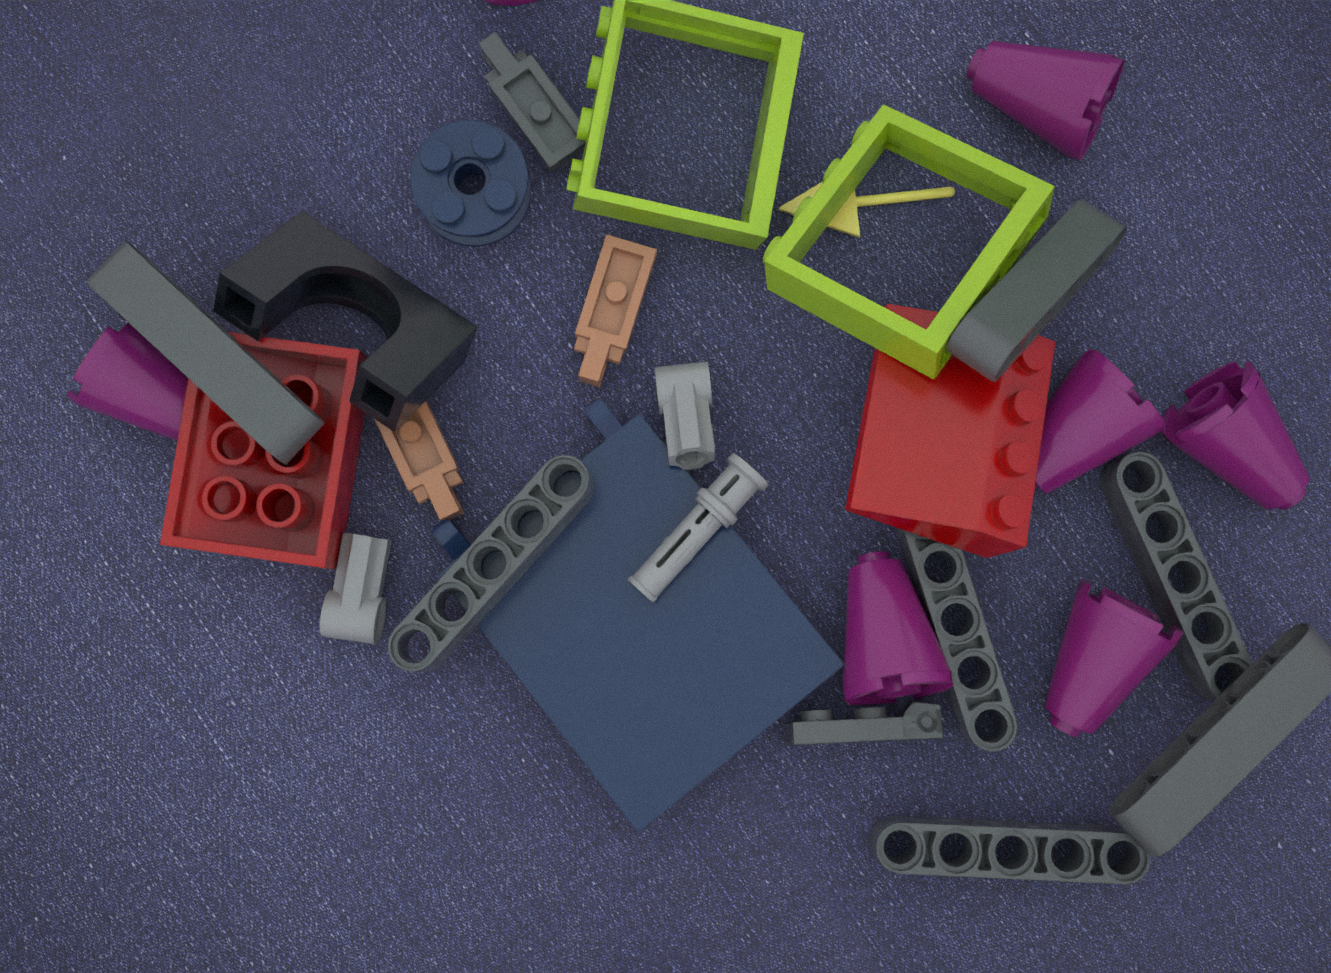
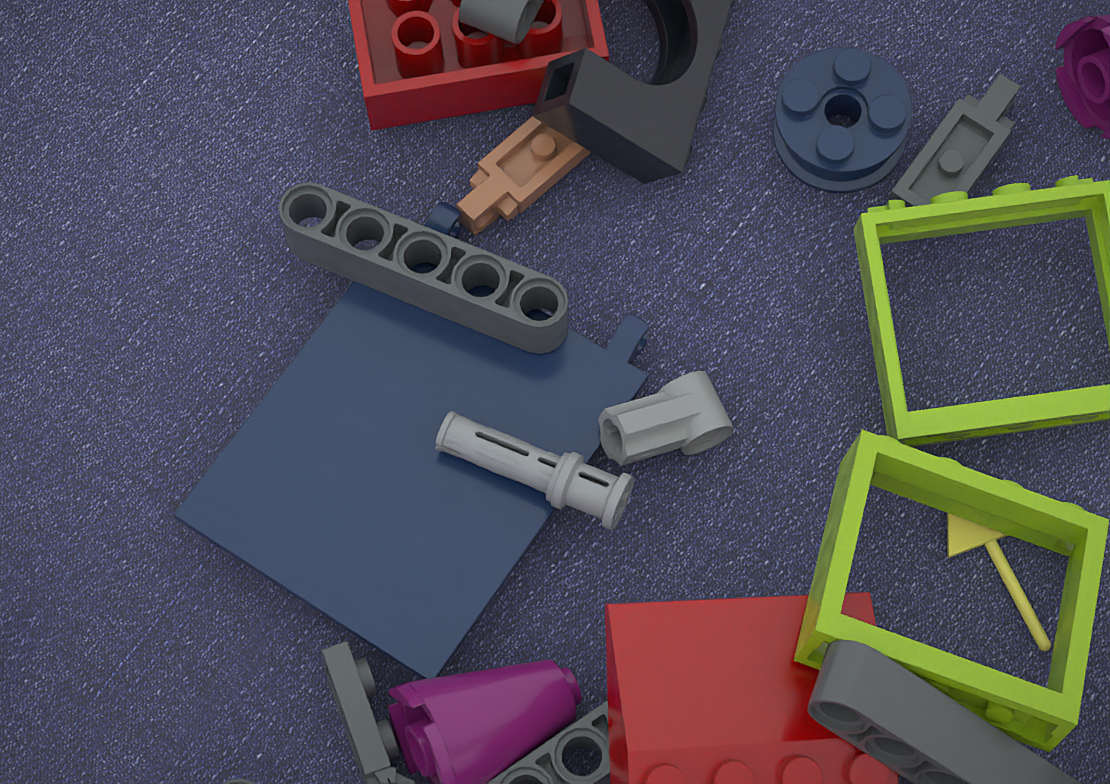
camera: 75 degrees right, 15 degrees down
light grey piece [320,533,392,645] -> none
nougat hinge [574,234,657,388] -> none

